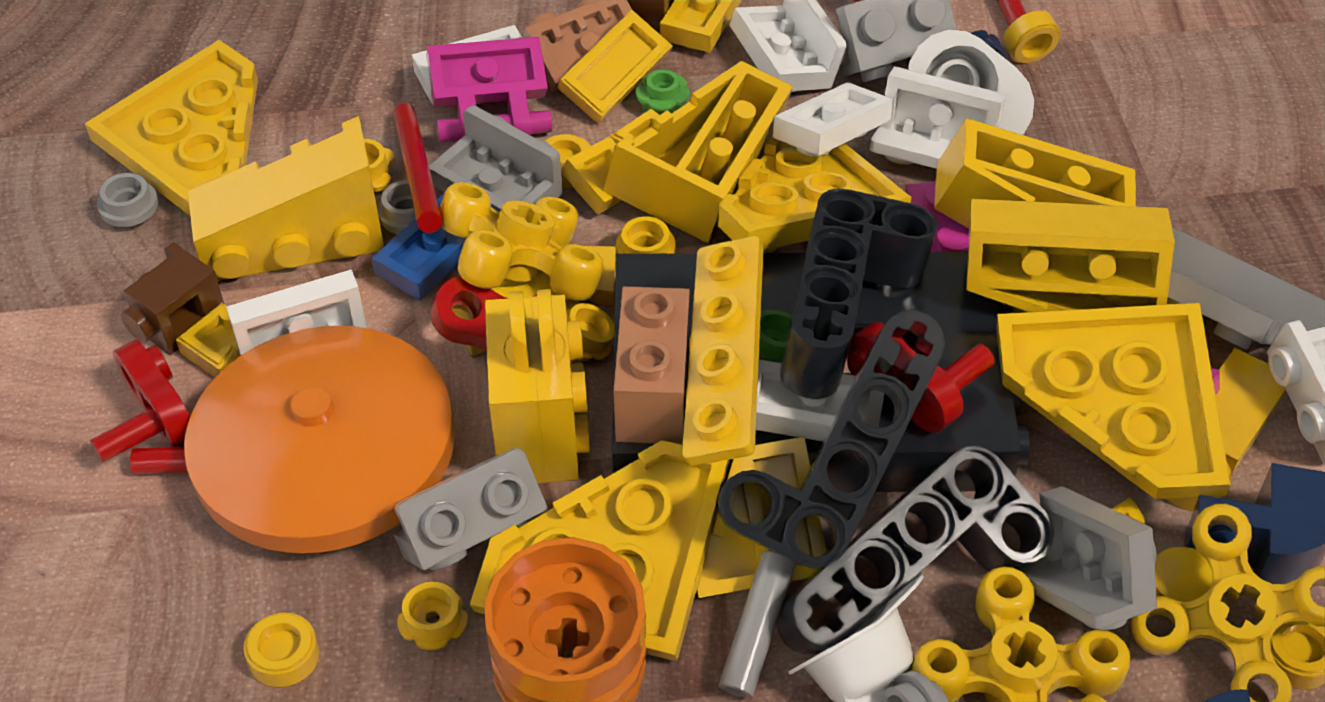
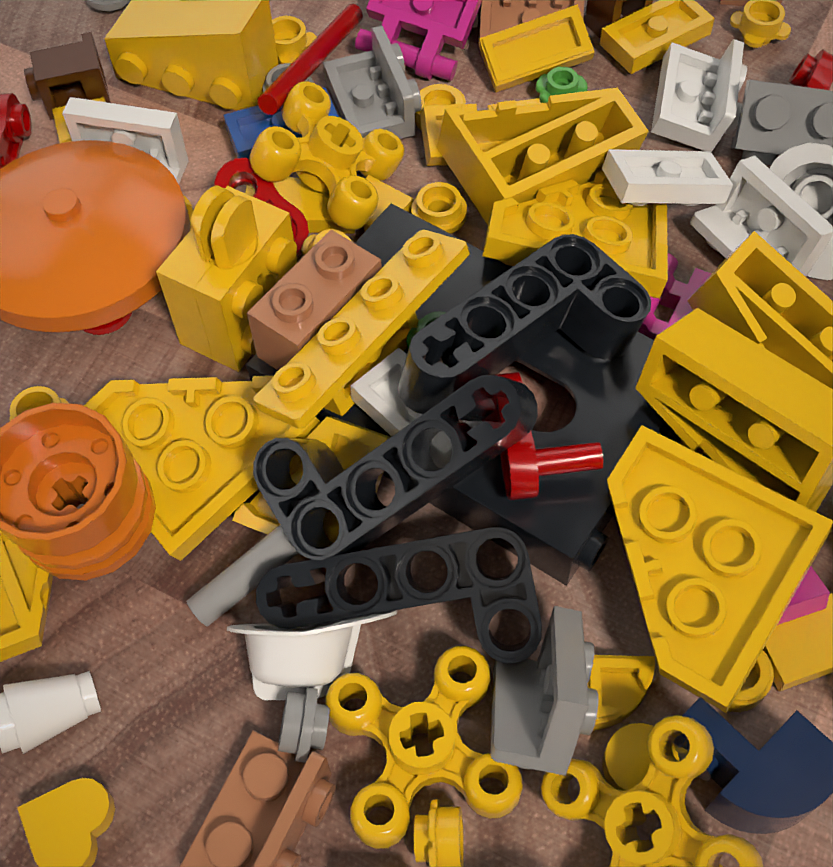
camera: 35 degrees right, 10 degrees up
light grey bracket [393,448,548,570] -> none

